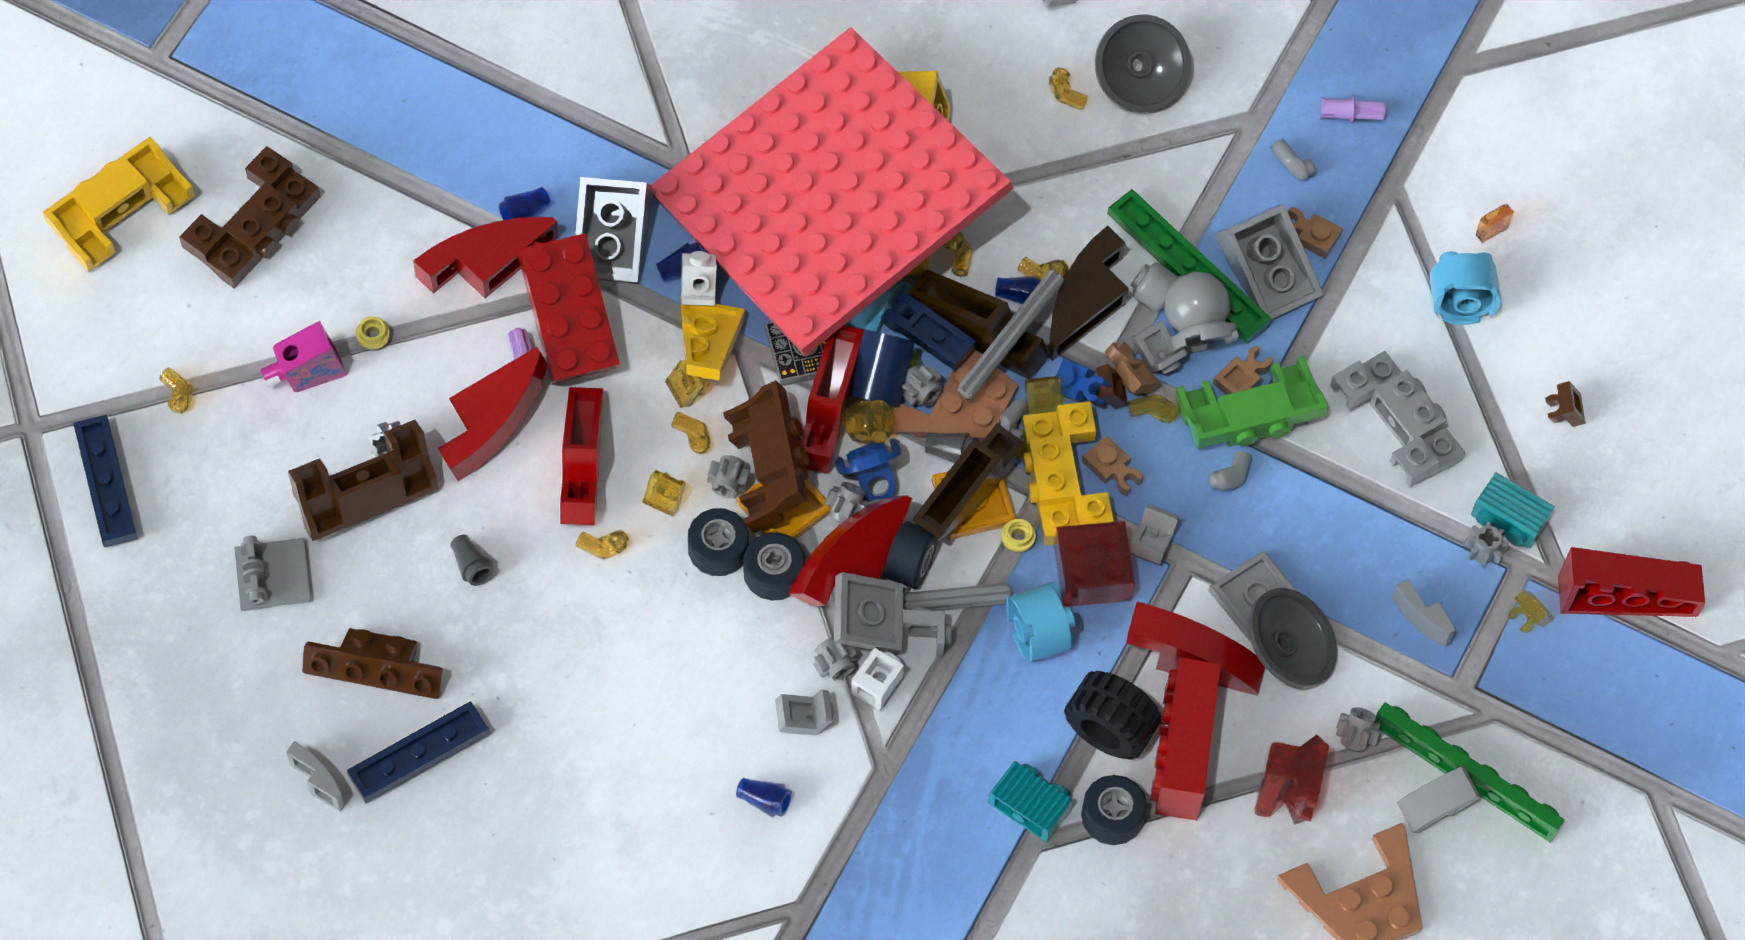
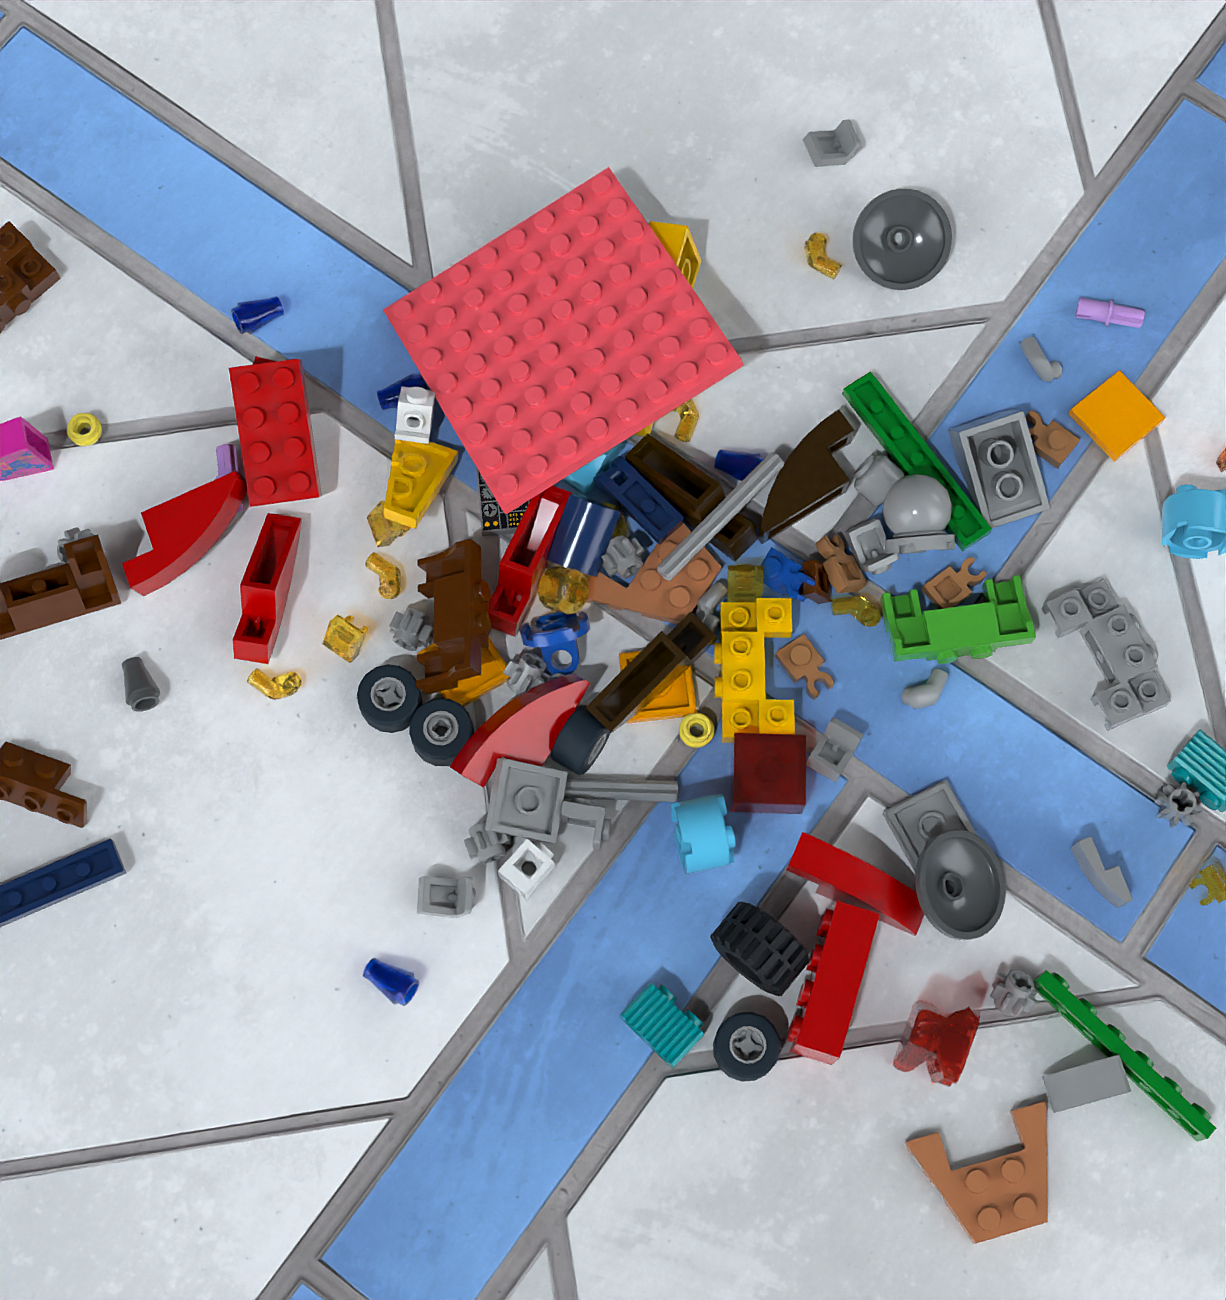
camera: 10 degrees right, 10 degrees up
red slope [413,217,559,298] -> none
light grey slope [575,177,651,283] -> none
dark grey cone [925,433,977,463] -> none
clear yellow arm [1017,256,1069,284] -> none
none -> light orange tile [1068,370,1166,462]

